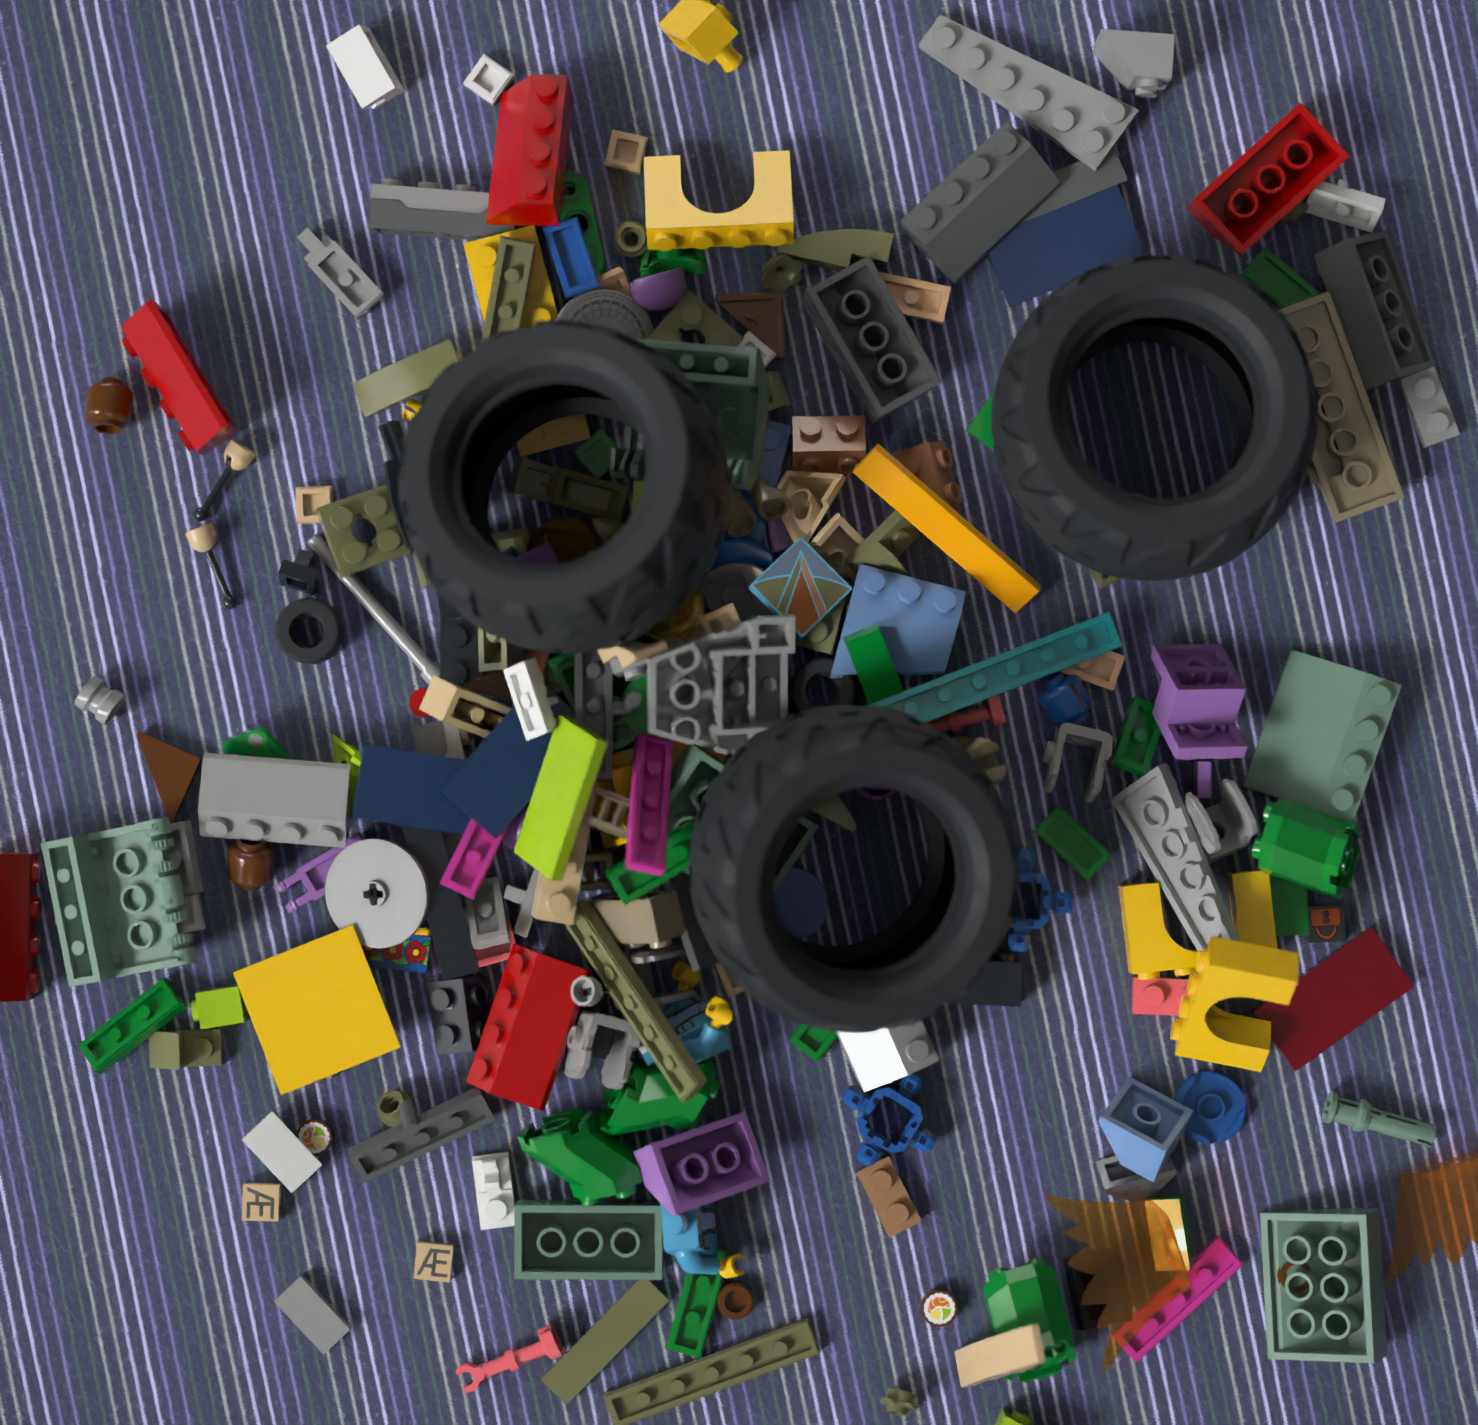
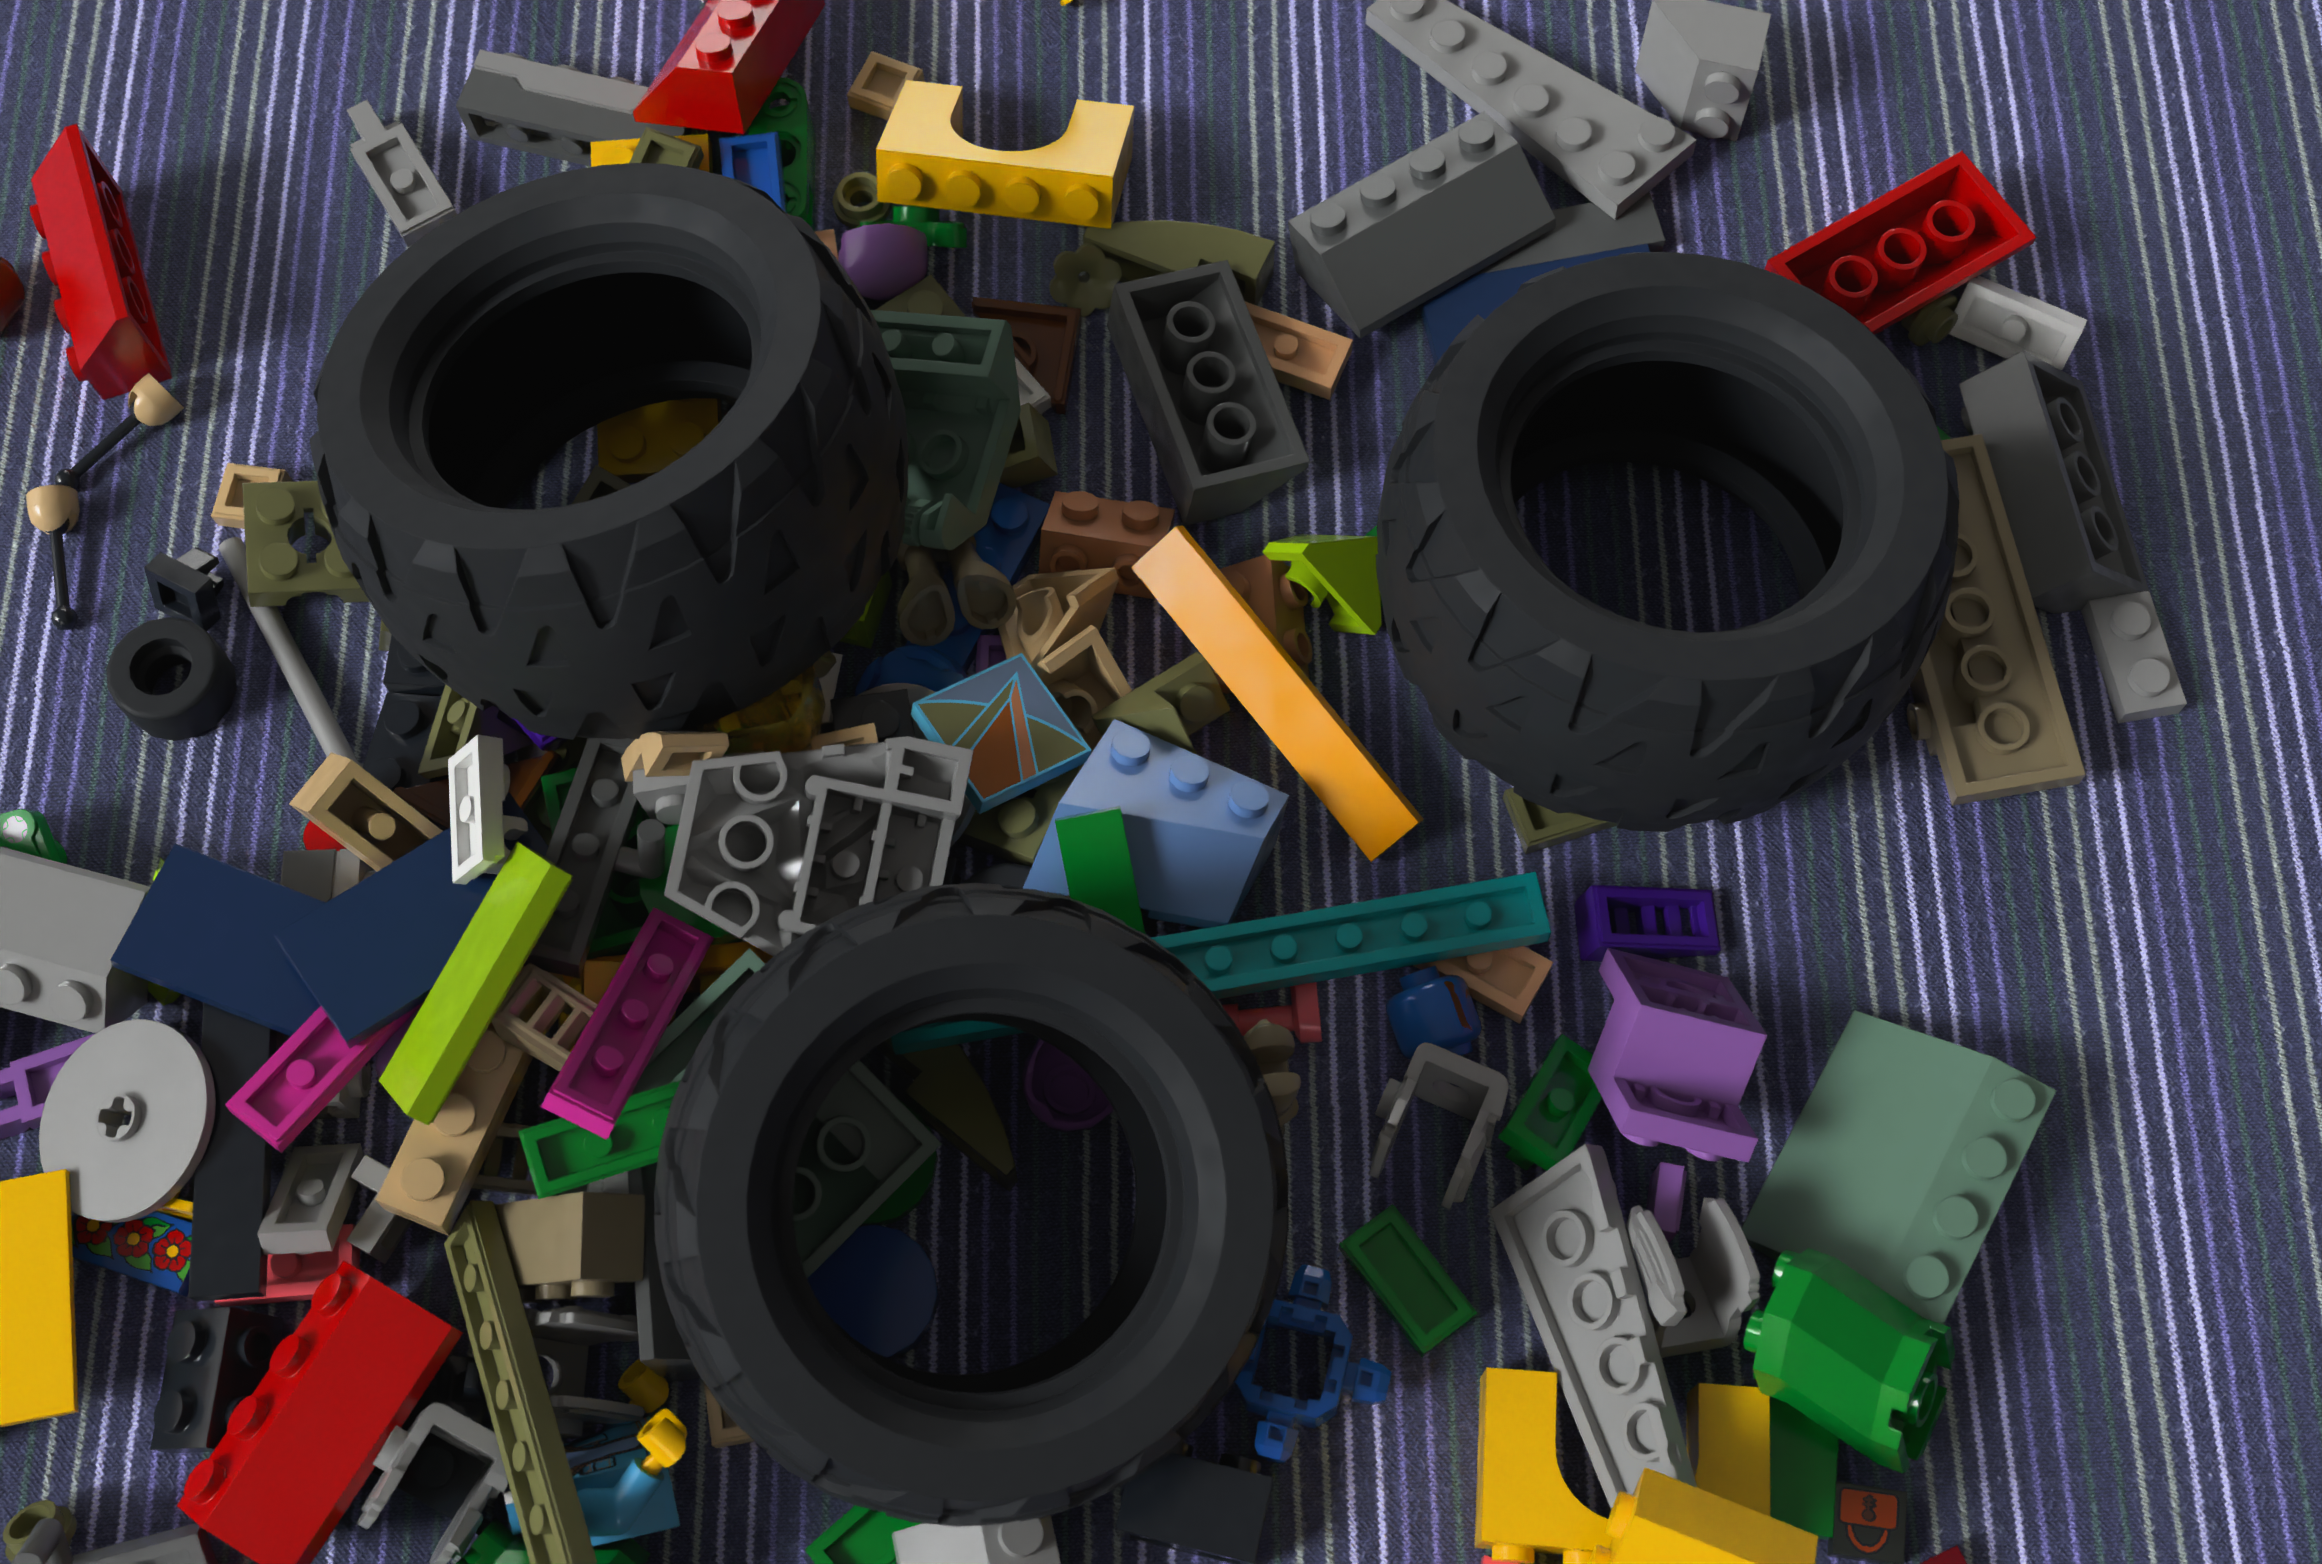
camera: 10 degrees right, 20 degrees down
light grey hinge [570,976,612,1006] -> none
none -> lime slope [1263,534,1382,635]
none -> dark purple slope [1574,885,1721,962]

